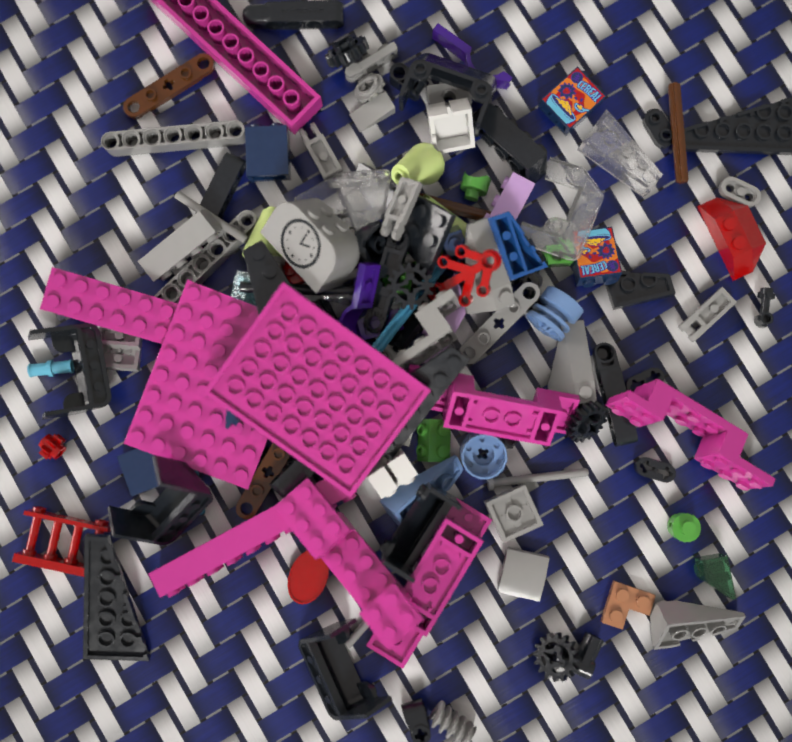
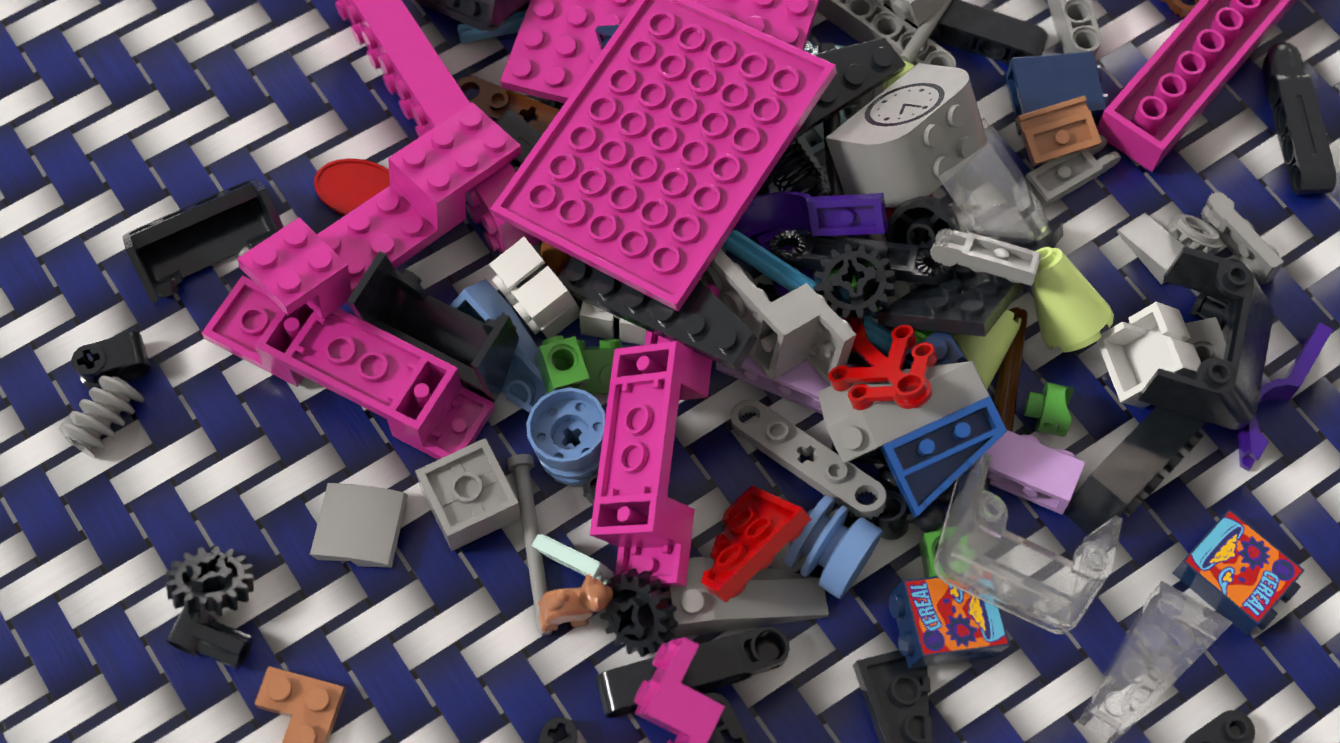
camera: 85 degrees right, 20 degrees down
black gear [325,35,369,68] -> none
none -> light aqua tile [532,534,615,585]
none -> bright green brick [535,335,590,394]
none -> nougat animal [538,574,613,632]
none -> red plate [701,485,812,603]
none -> nougat plate [1016,95,1102,167]

